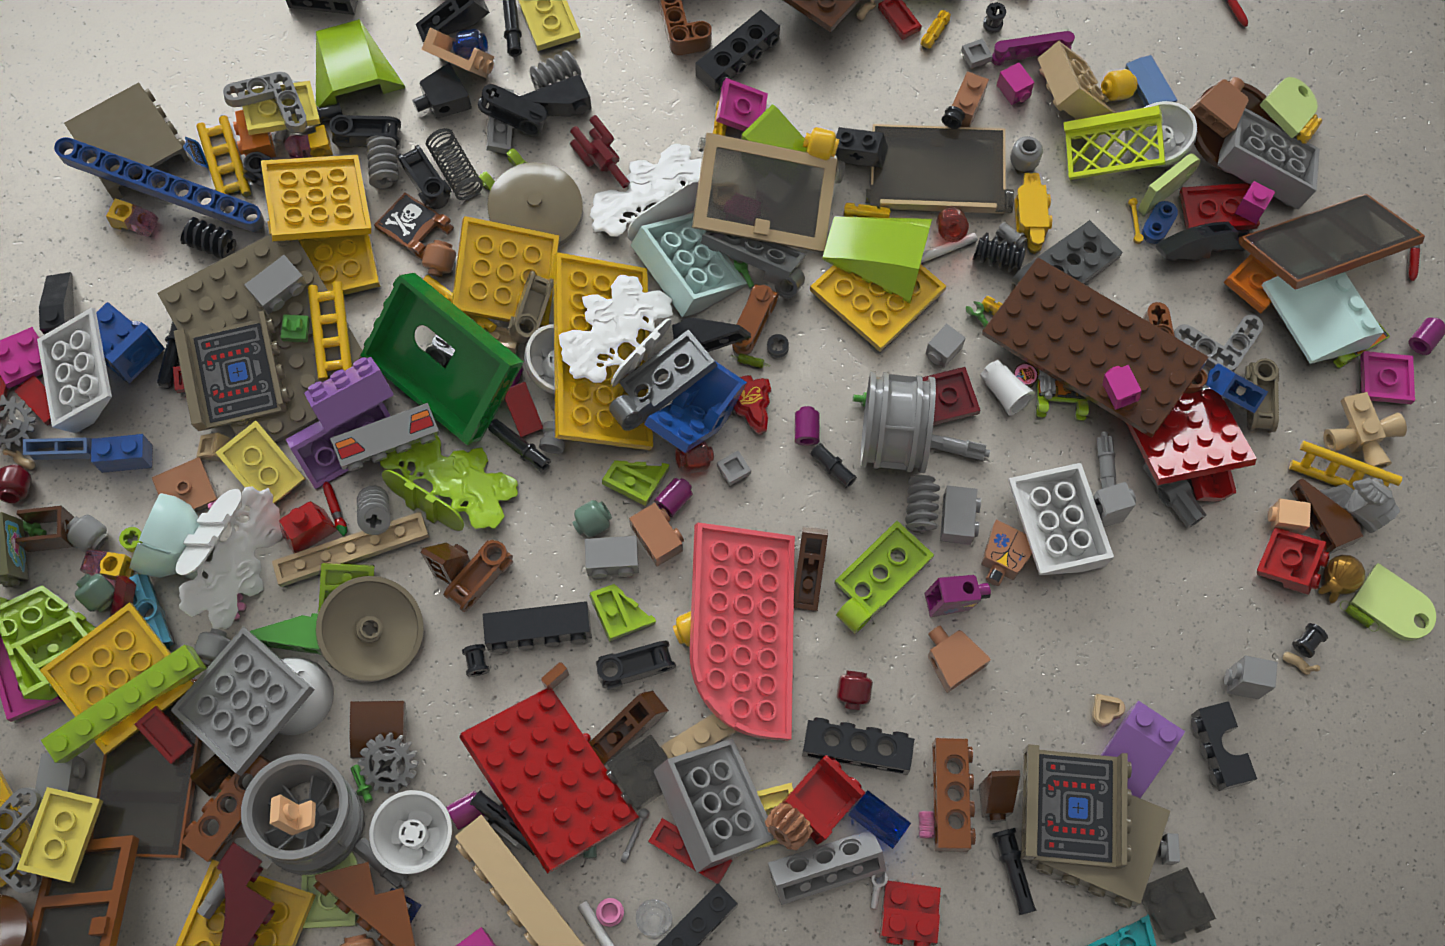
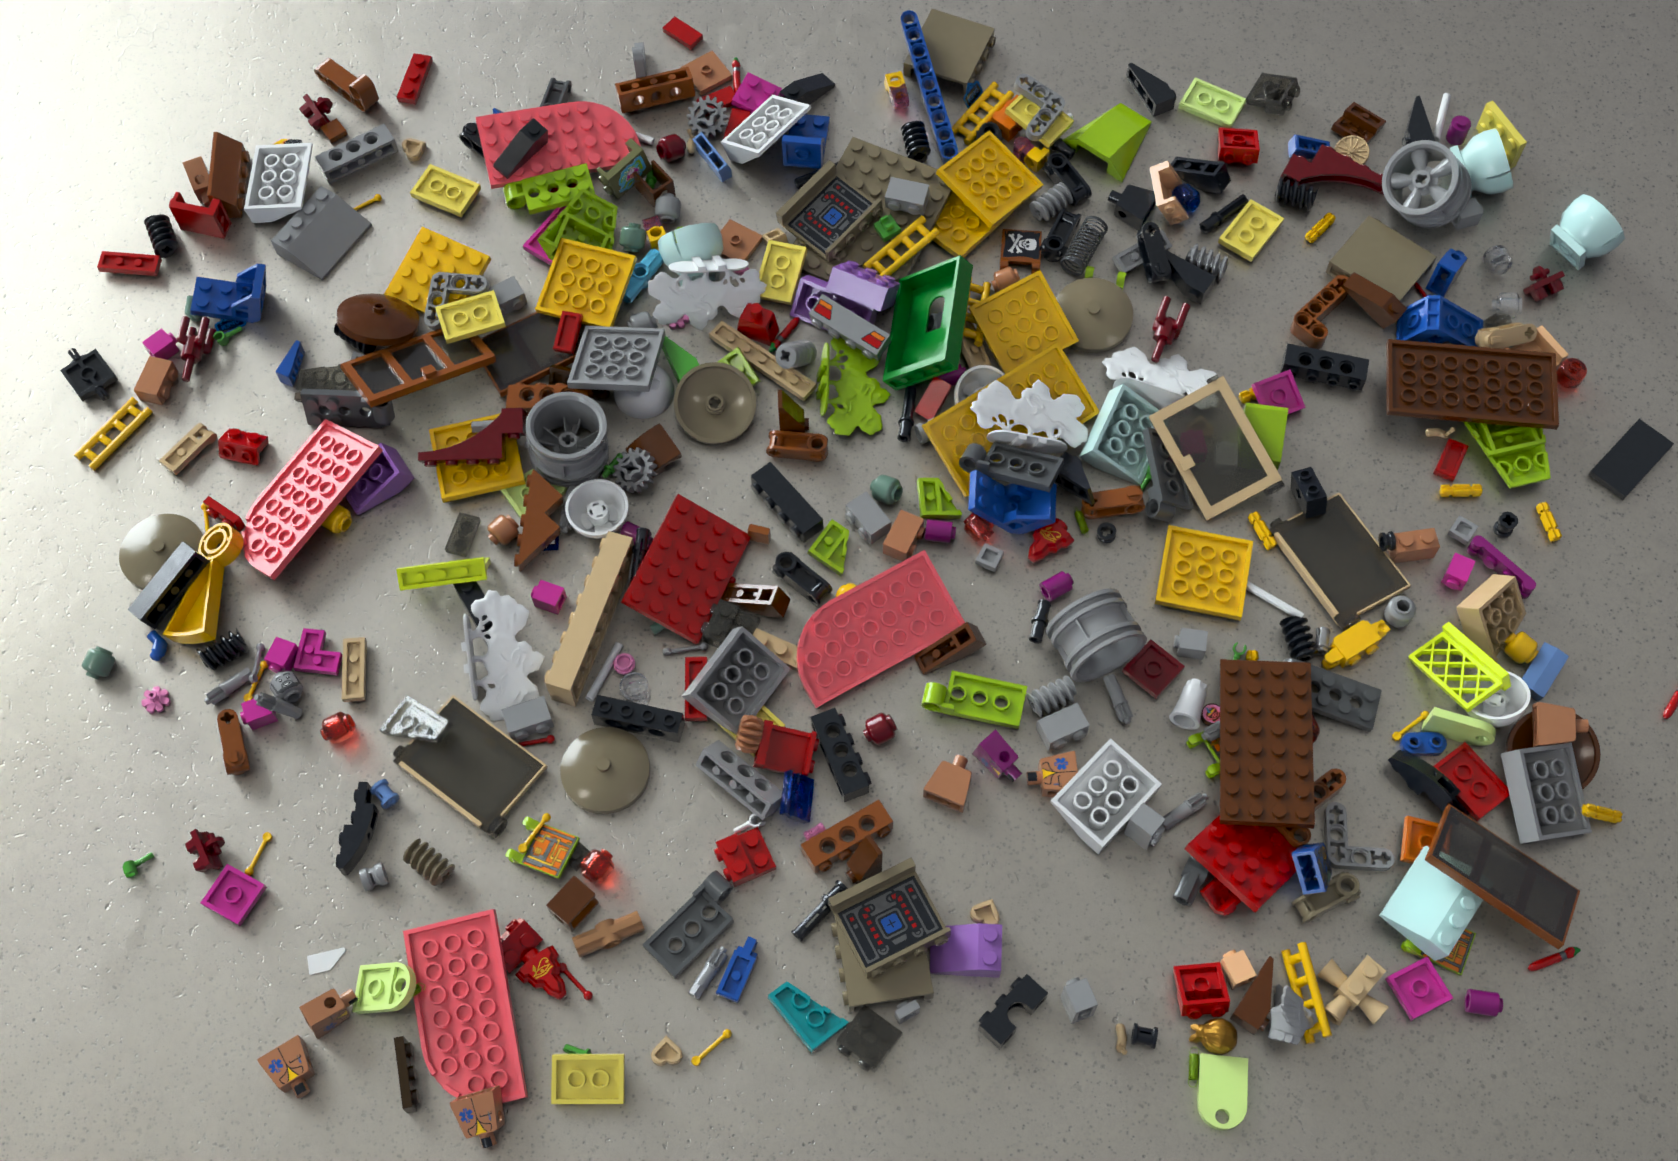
camera: 60 degrees right, 5 degrees down
lime arch [41,644,207,763] -> none
blue brick [91,434,153,473] -> none
dark red tile [110,576,136,617] -> none
light nougat bracket [269,795,316,836] -> none
black bush [462,644,490,677] -> none
dark tan piece [507,270,554,344] -> none
yellow head [803,127,839,160] -> none
lime wedge [822,216,932,303] -> none
clear red head [936,207,969,242] -> none
dark pink brick [1103,365,1142,410] -> none
dark pink brick [1235,181,1275,224] -> none
yellowish green tile [1260,77,1318,138] -> none

